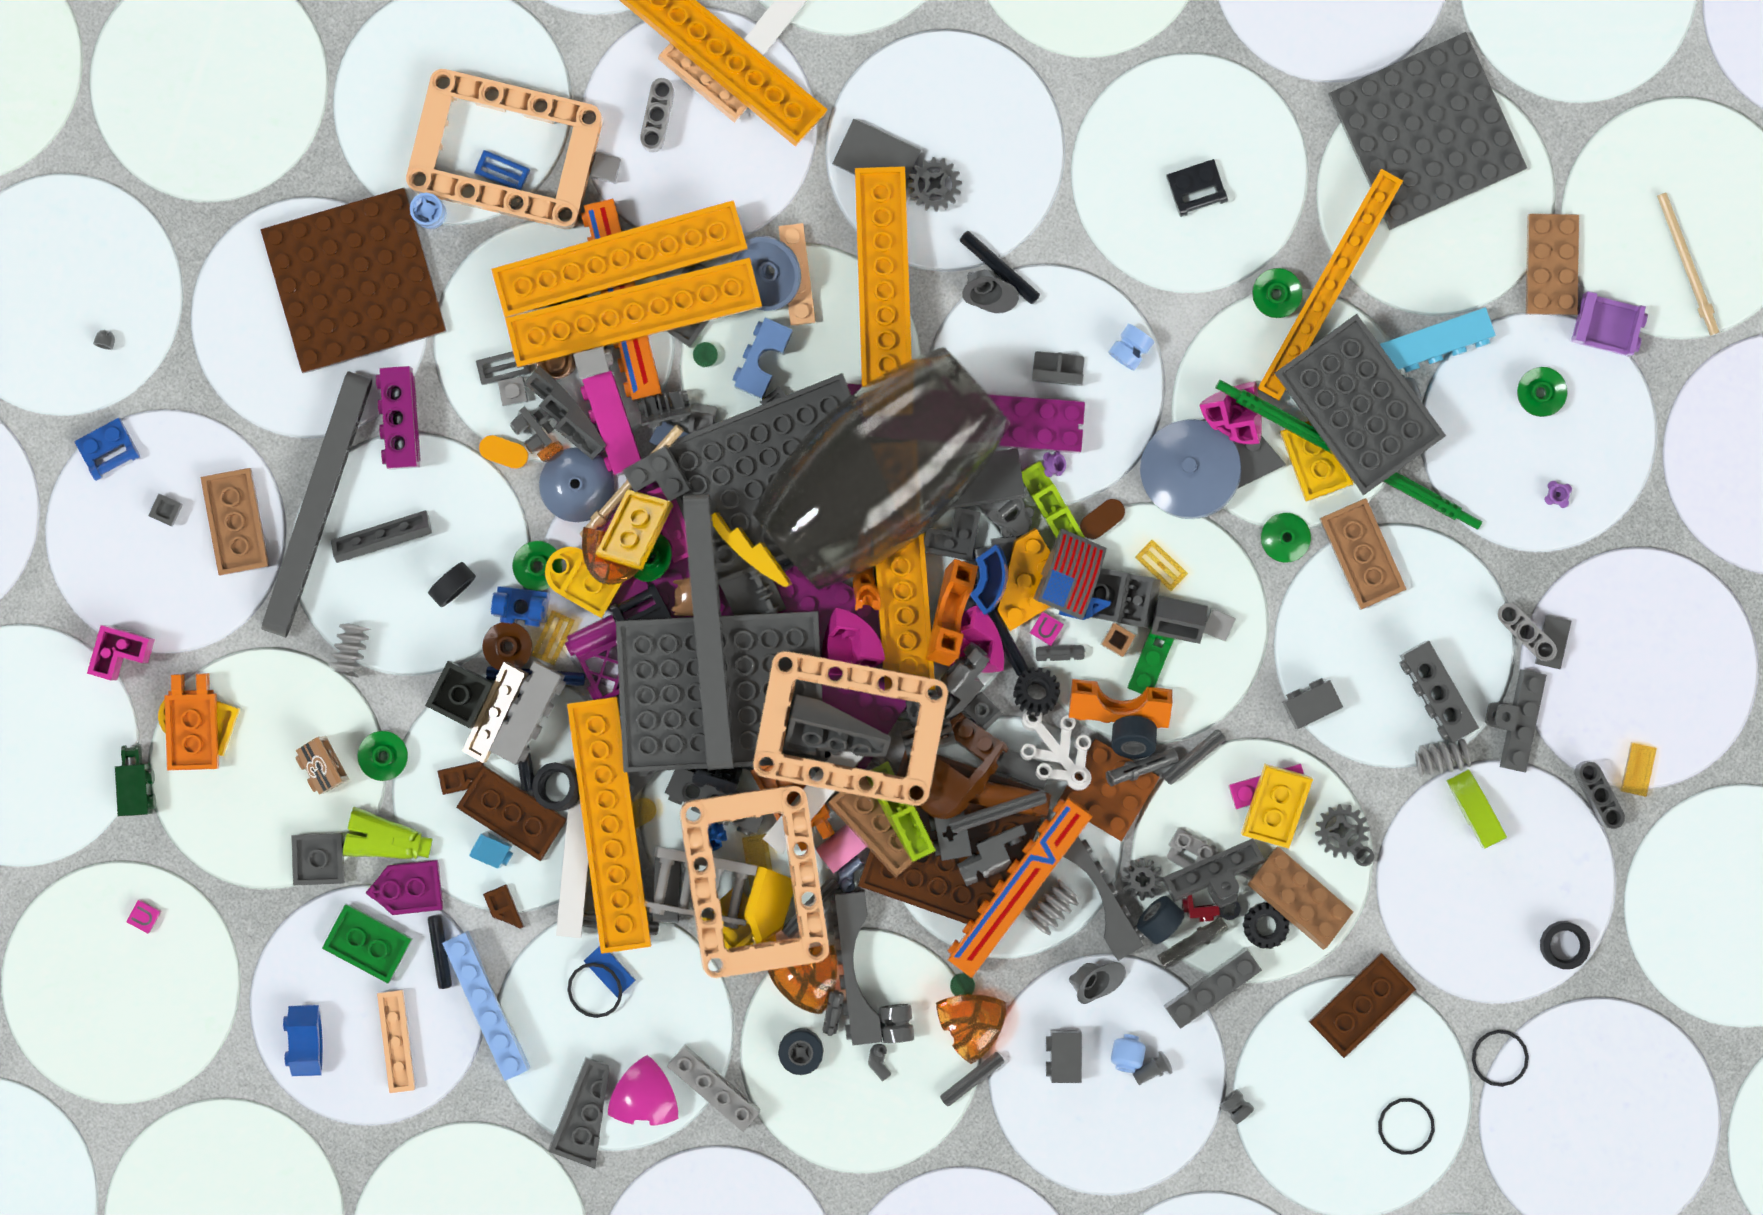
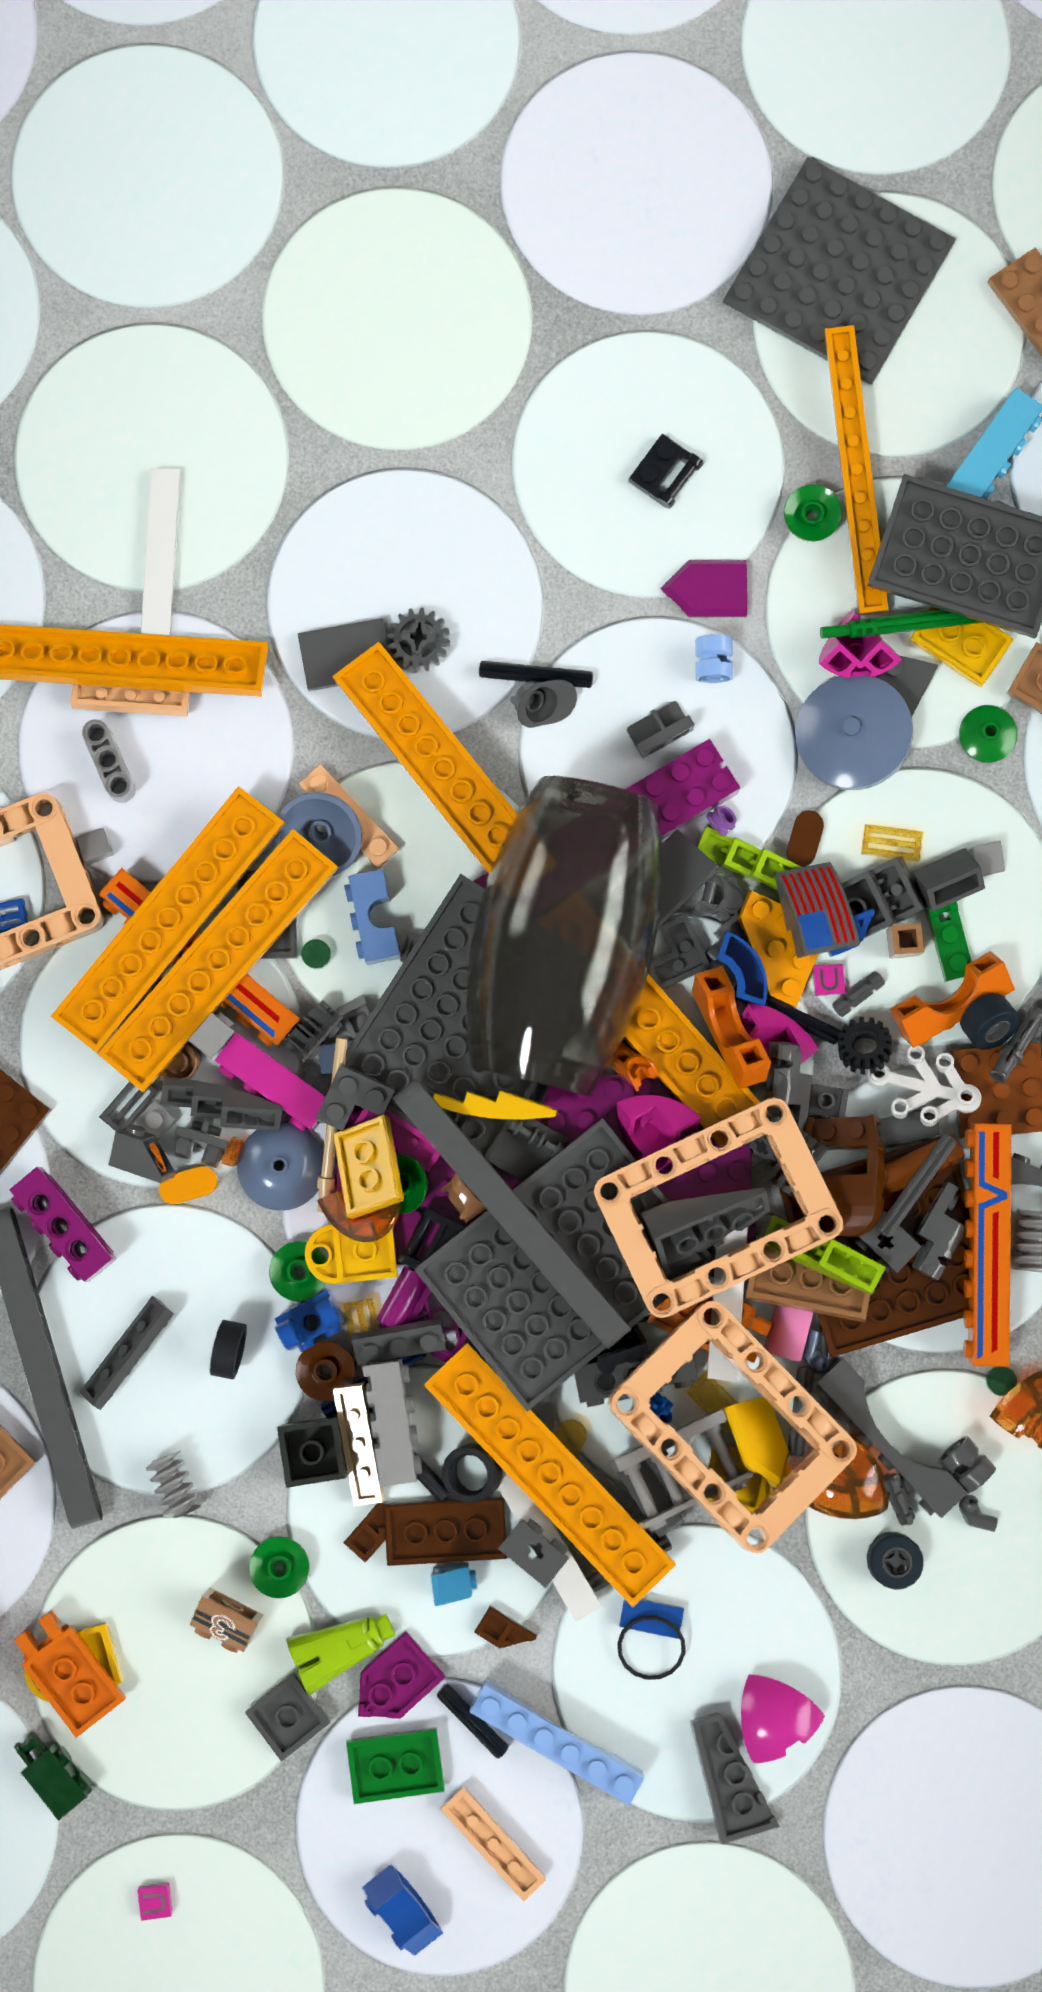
camera: 35 degrees left, 5 degrees down
light grey brick [667,1044,761,1132] -> none
none -> dark grey slope [108,1125,175,1183]
none -> dark grey plate [351,1318,446,1365]
none -> dark grey brick [498,1518,570,1588]
none -> magenta tile [660,560,747,617]

